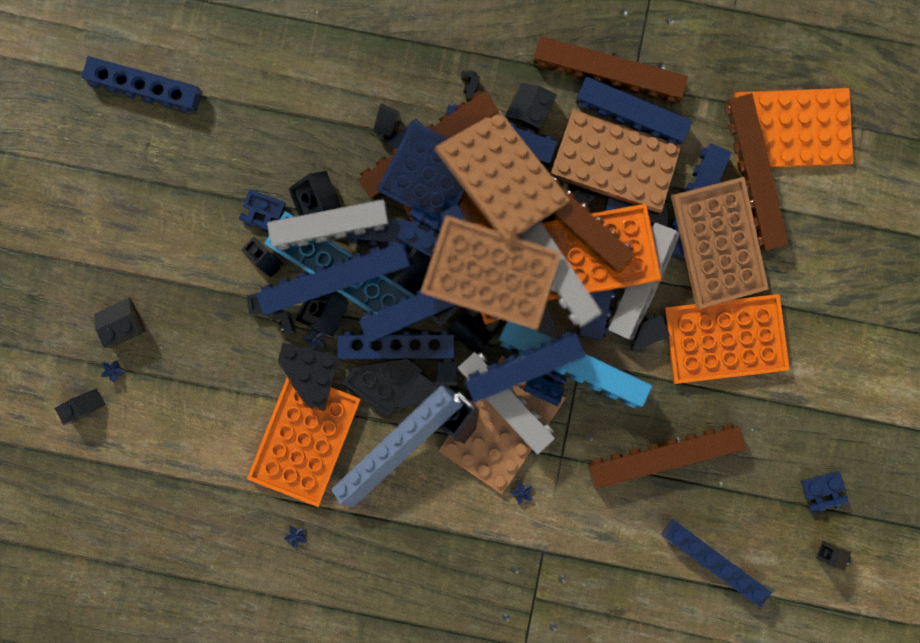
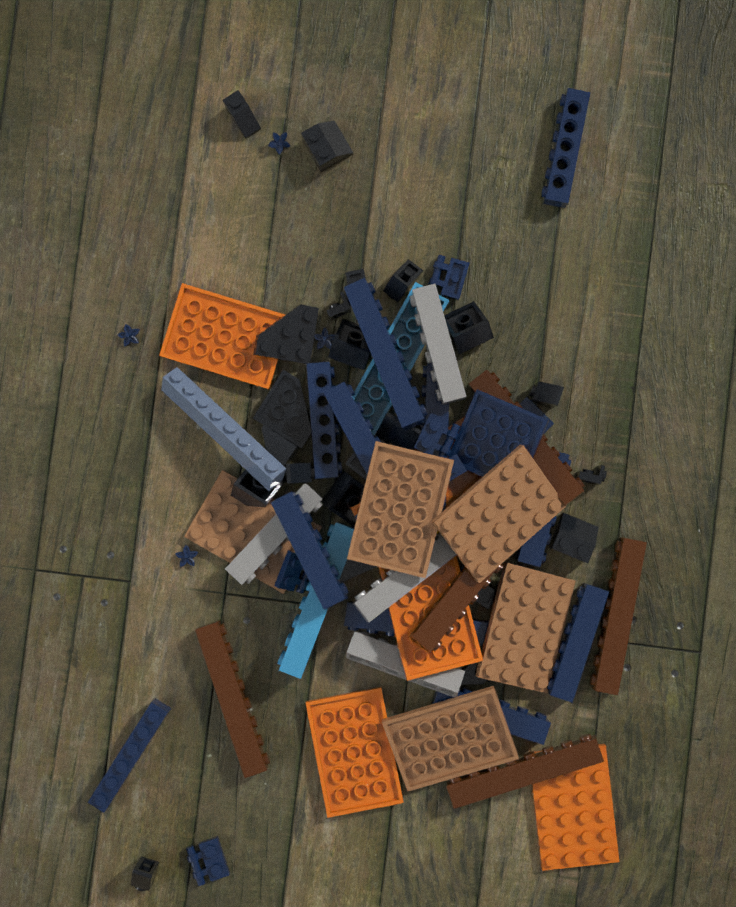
camera: 80 degrees right, 0 degrees up
black slope [630,313,670,351] -> none

